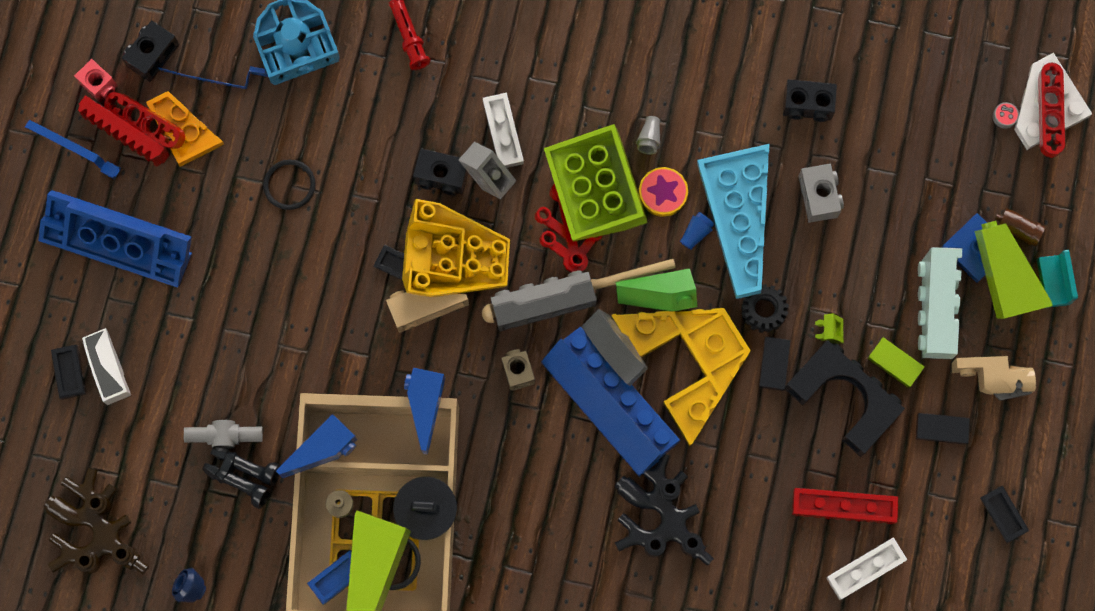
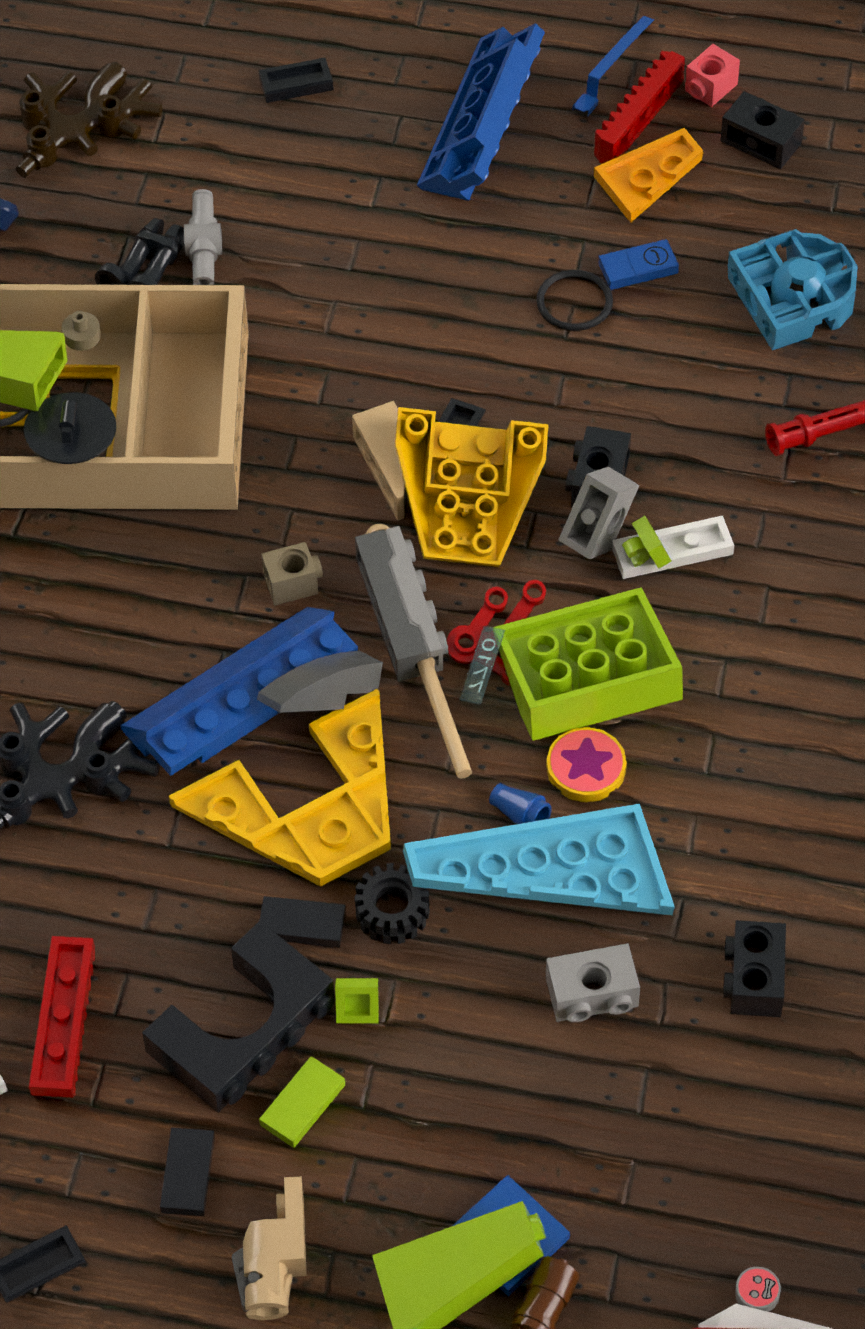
camera: 90 degrees right, 20 degrees down
slope [82,328,131,405] -> none
red beam [104,92,185,149] -> none
blue piece [158,66,268,89] -> none
blue slope [276,414,357,478] -> none
blue slope [404,368,445,455] -> none
bright green slope [615,269,697,312] -> none
light grey cone [636,116,660,155] -> none
light aqua wedge [918,247,962,359] -> none
none -> clear light blue sticker [459,626,505,705]
none -> blue tile [599,239,679,290]
none -> lime tile [622,516,672,569]

